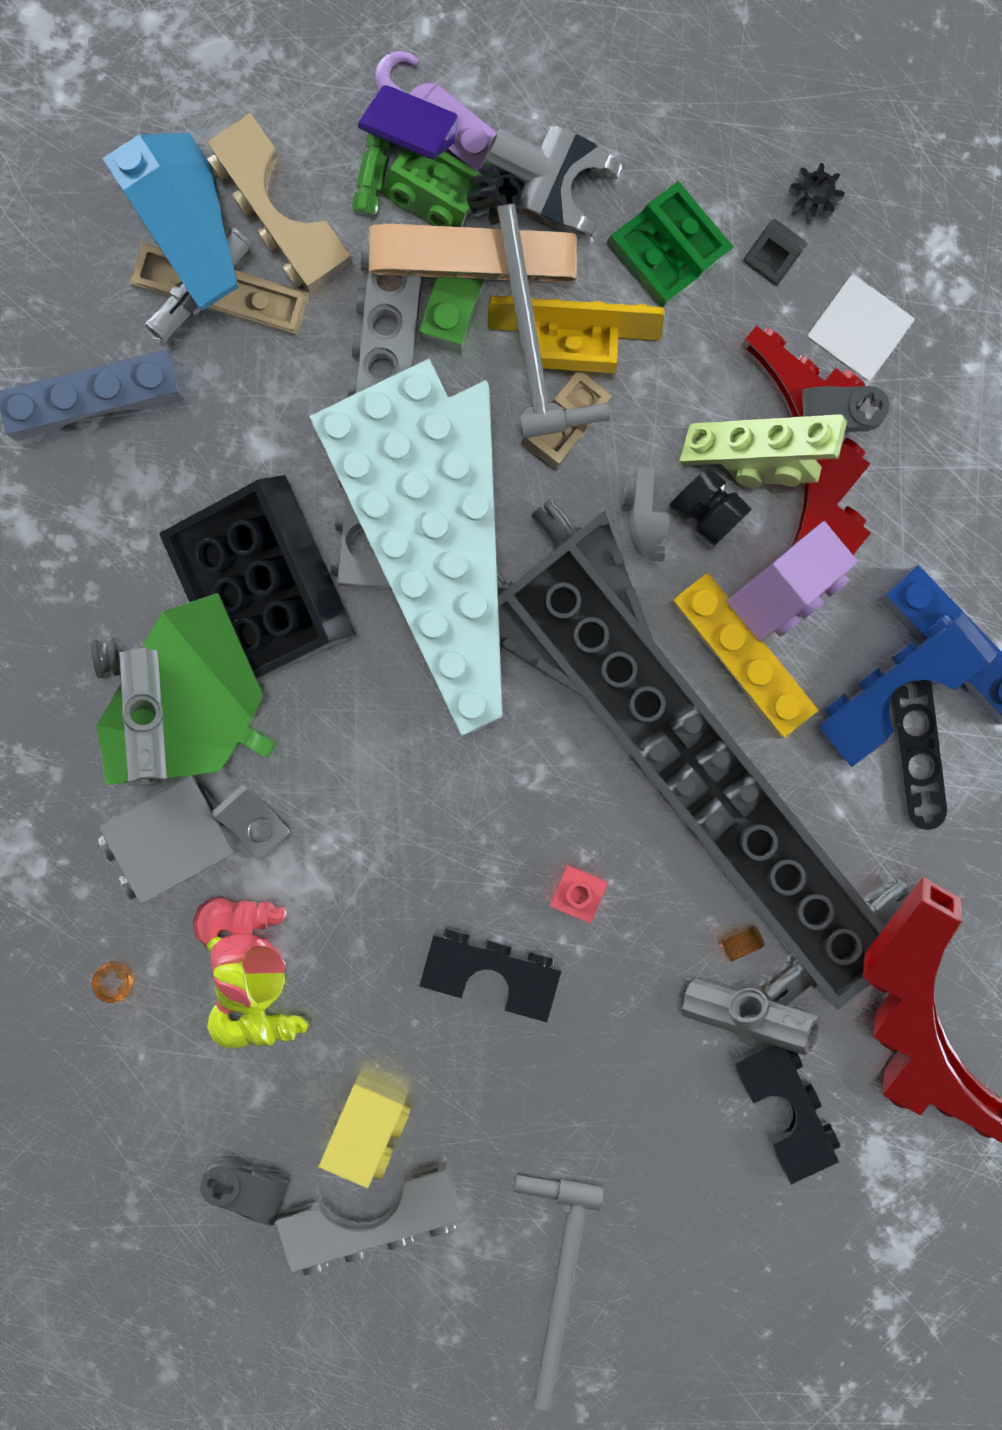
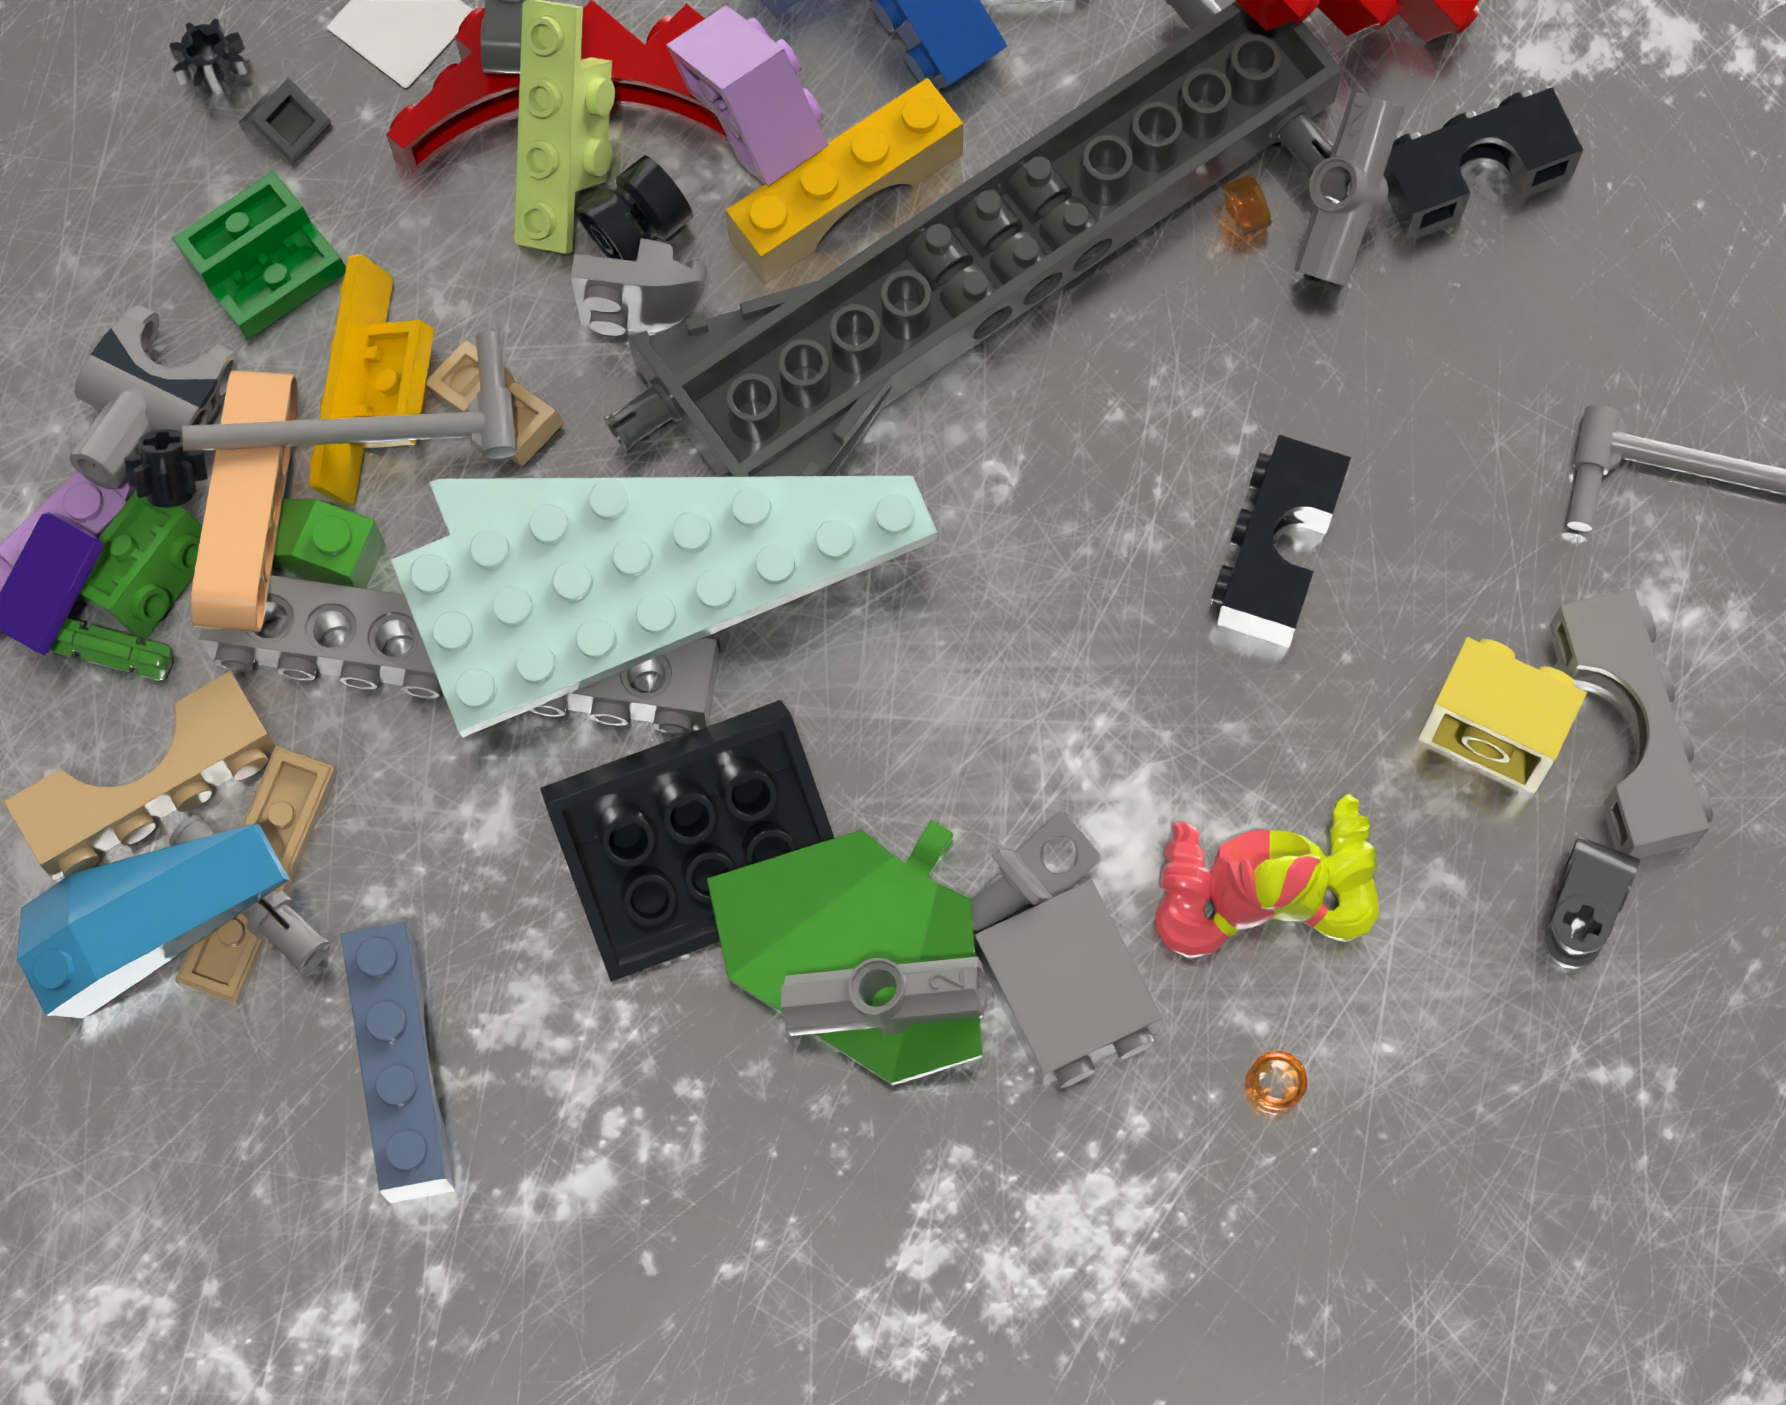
camera: 85 degrees left, 15 degrees down
dark grey bush [91,637,121,678] -> none
coral brick [549,864,608,924] -> none

